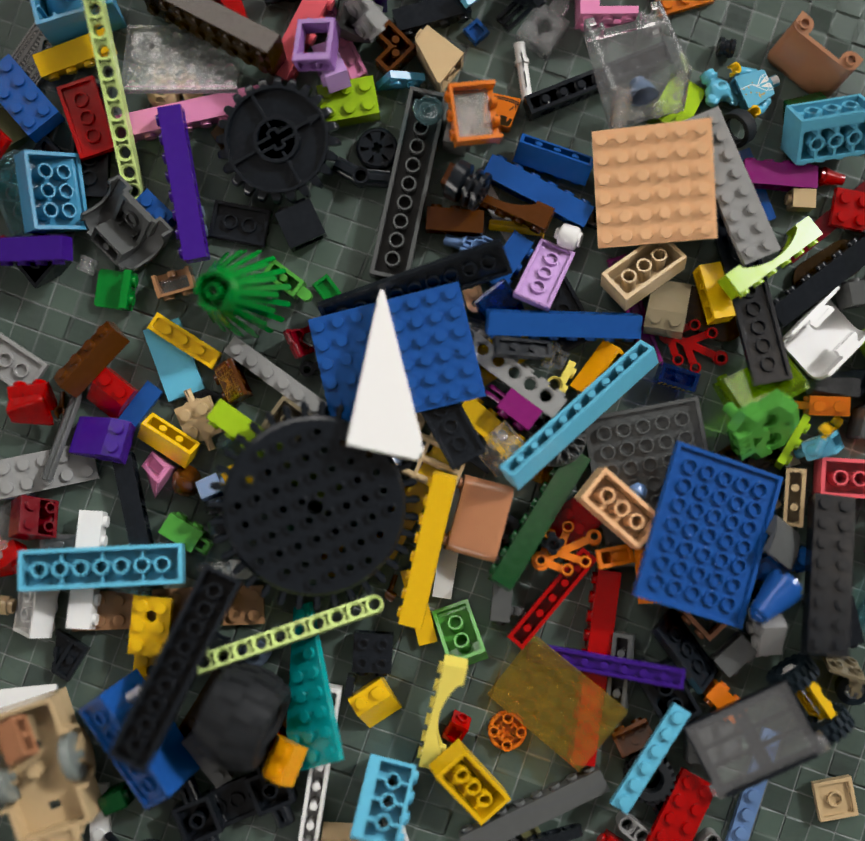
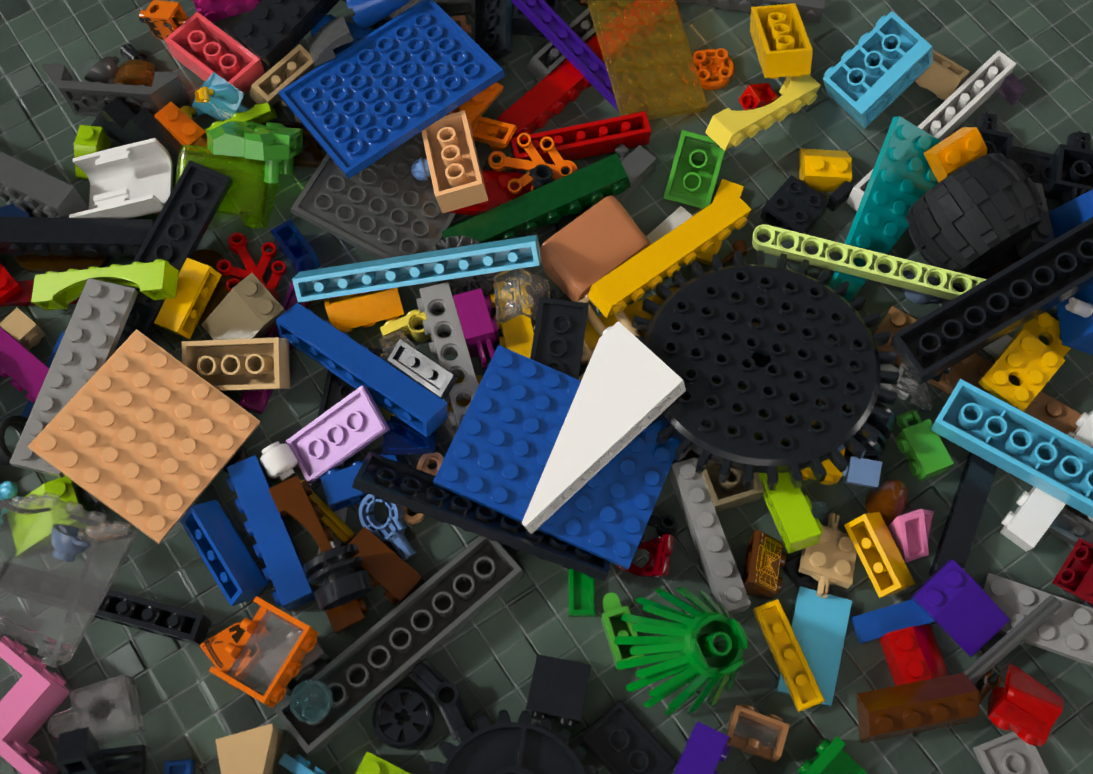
camera: 140 degrees left, 20 degrees down
white pin [513,41,532,102] -> none

